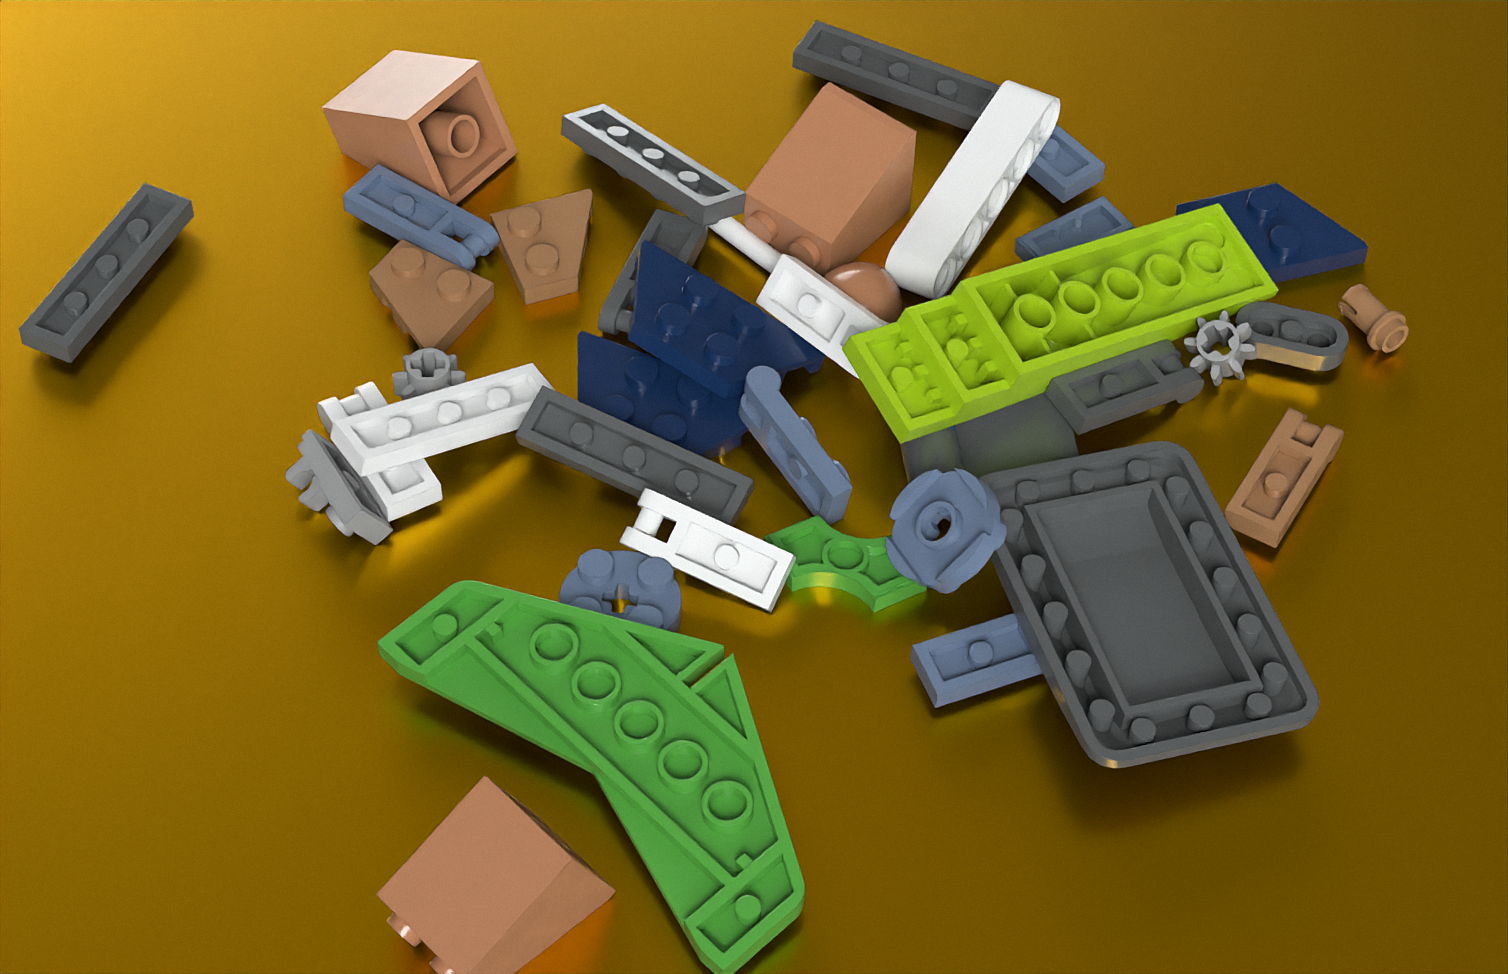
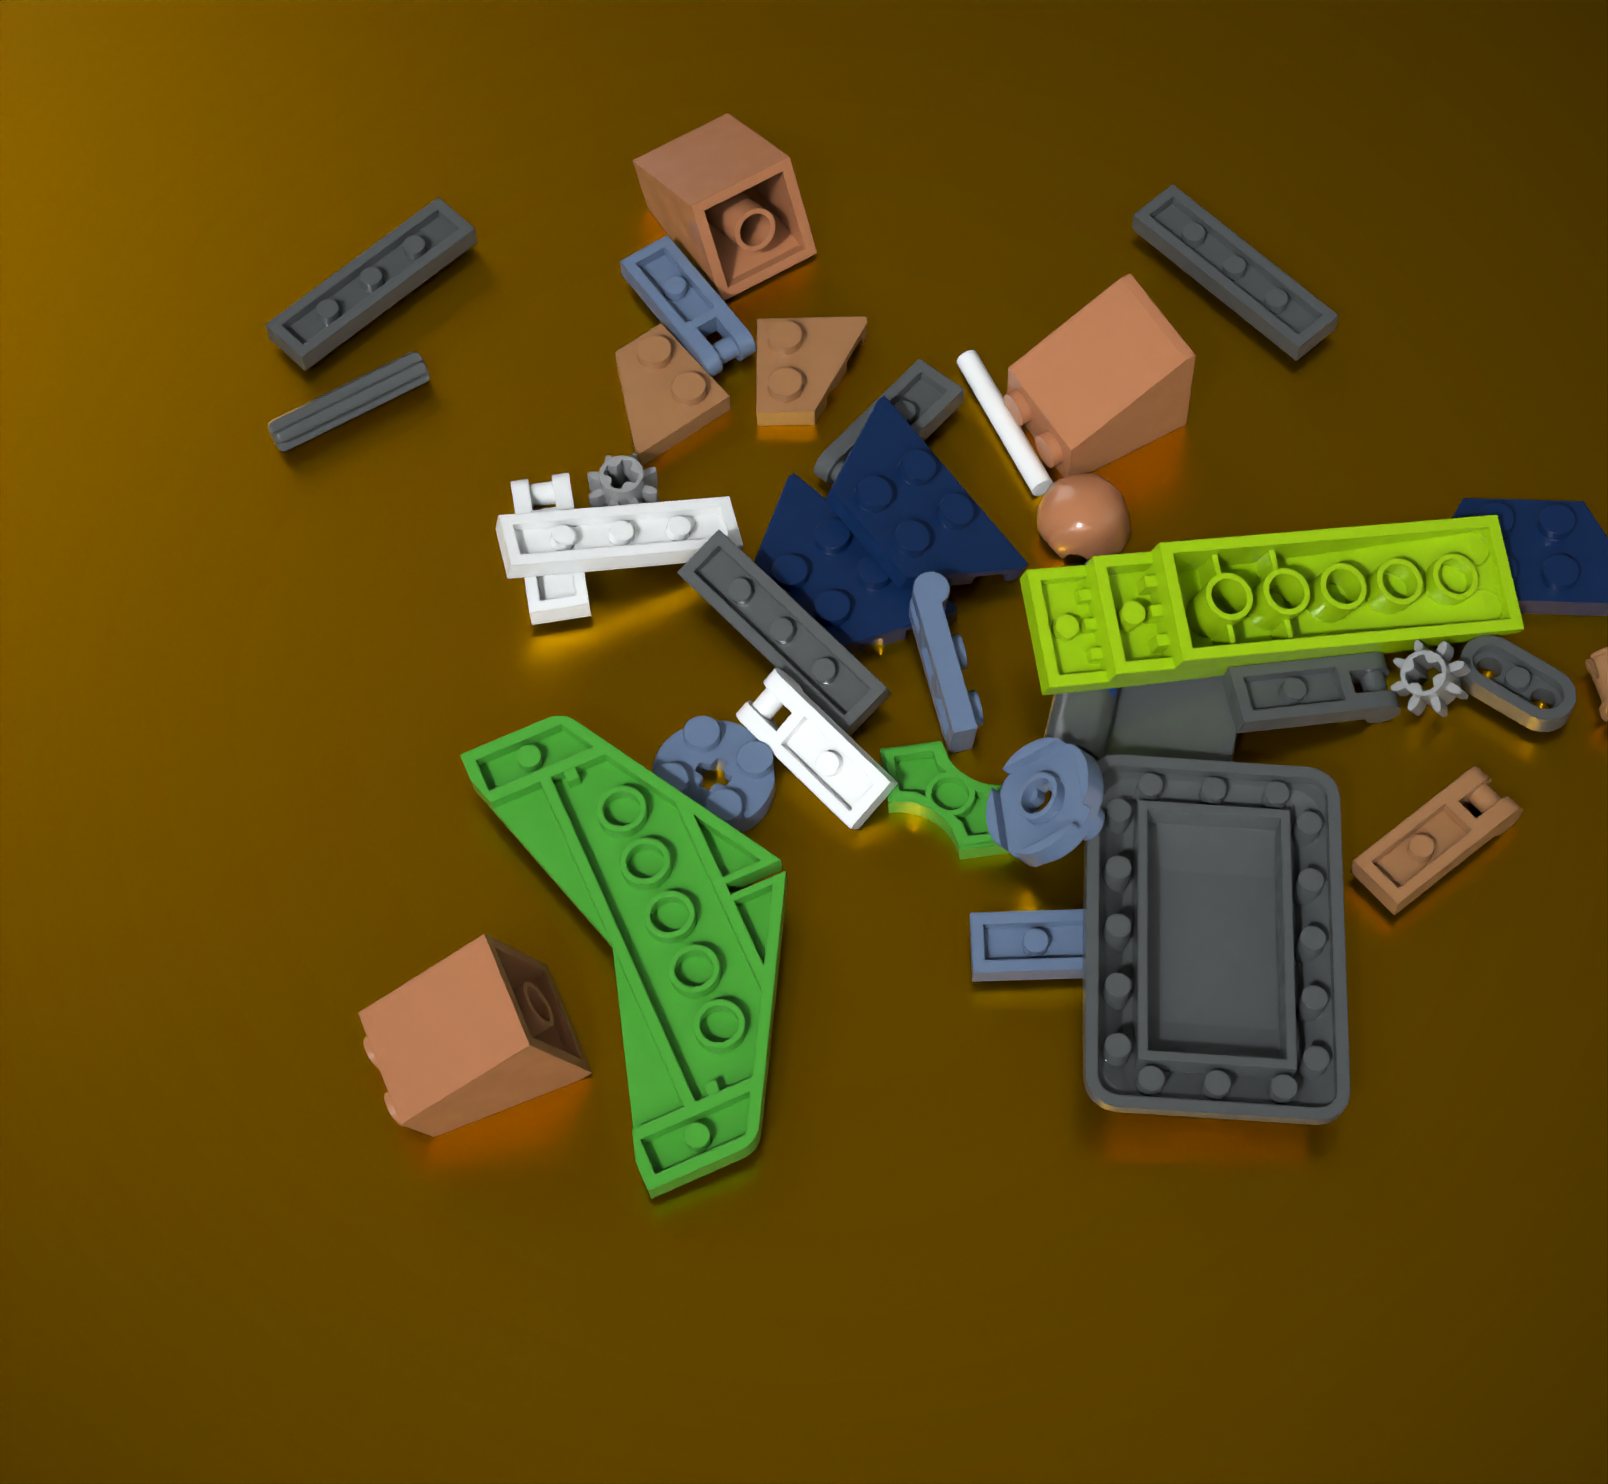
camera: 25 degrees right, 10 degrees up
light grey plate [285,429,393,545] -> none
dark grey plate [561,104,746,226] -> none
white plate [756,254,889,379] -> none
white beam [885,80,1060,300] -> none
sand blue plate [1014,196,1136,262] -> none
sand blue plate [1026,124,1105,203] -> none
none -> dark grey axle [267,351,430,452]

